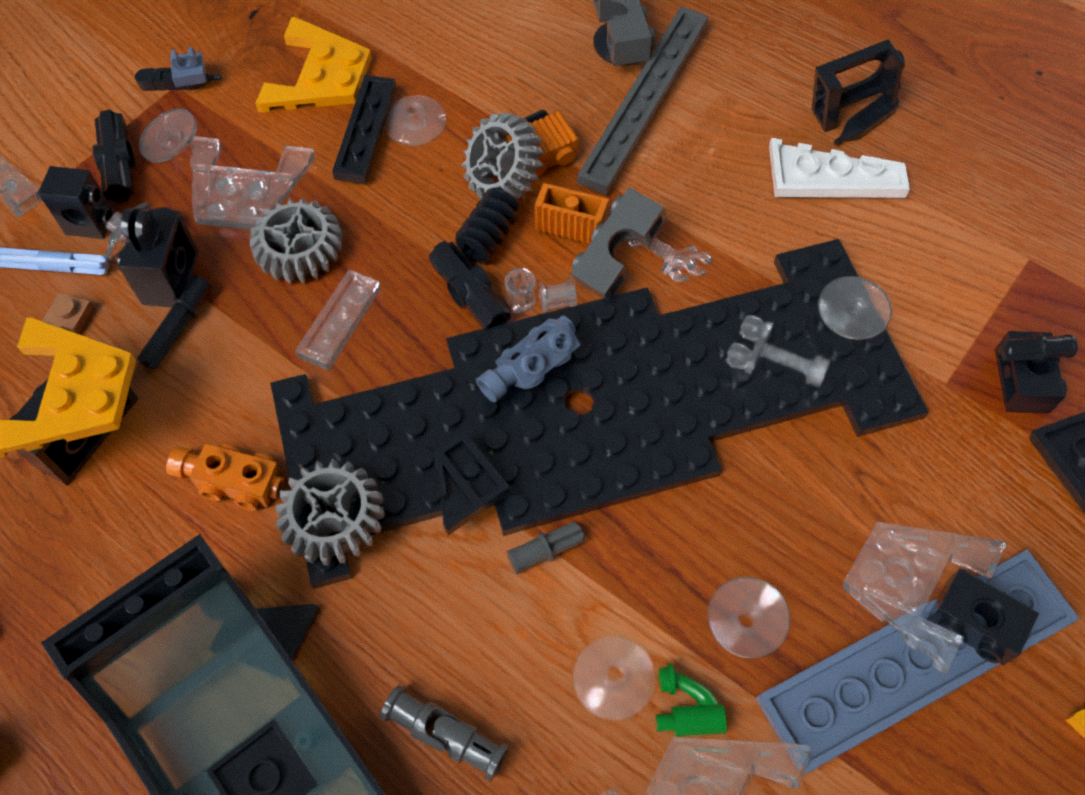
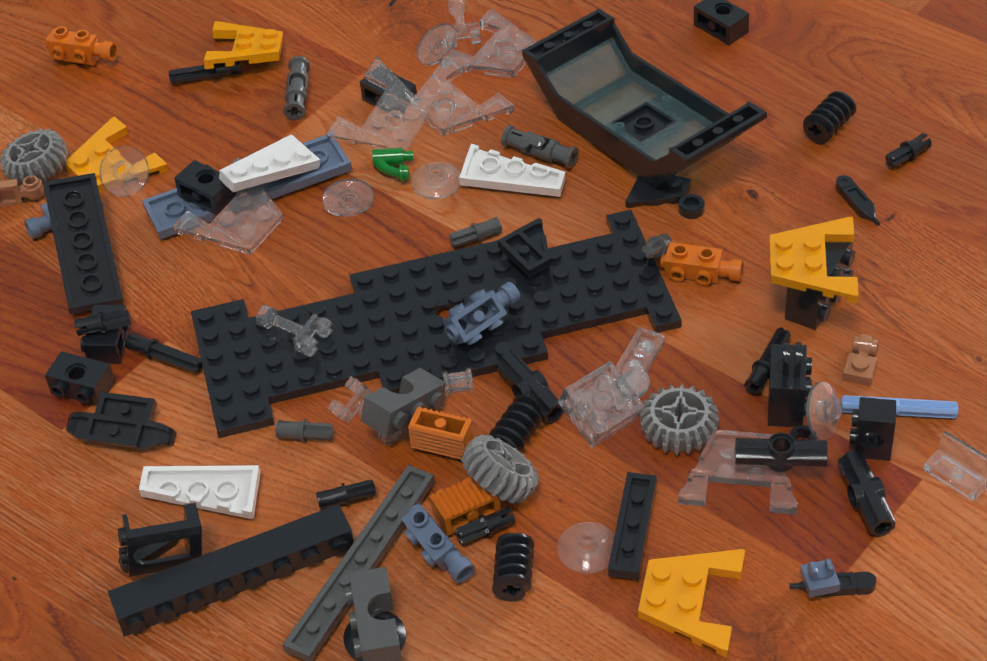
camera: 175 degrees left, 15 degrees down
clear dish [139,109,197,162] -> none
light grey gear [276,458,385,566] -> none
clear bush [504,268,536,313] -> none
clear dish [818,276,892,340] -> none
none -> black brick [45,351,115,405]
none -> black plate [65,392,177,451]
none -> black brick [107,504,354,637]
none -> black axle [125,332,202,374]
none -> white wing [219,134,320,192]
none -> dark grey axle [275,419,334,442]
none -> black axle [316,480,376,511]
none -> sand blue brick [401,504,475,583]
none -> white wing [459,143,566,197]
none -> black piece [492,533,534,602]
none -> clear brick [558,360,650,448]
none -> dark grey axle [641,234,672,259]
none -> black piece [735,432,828,472]

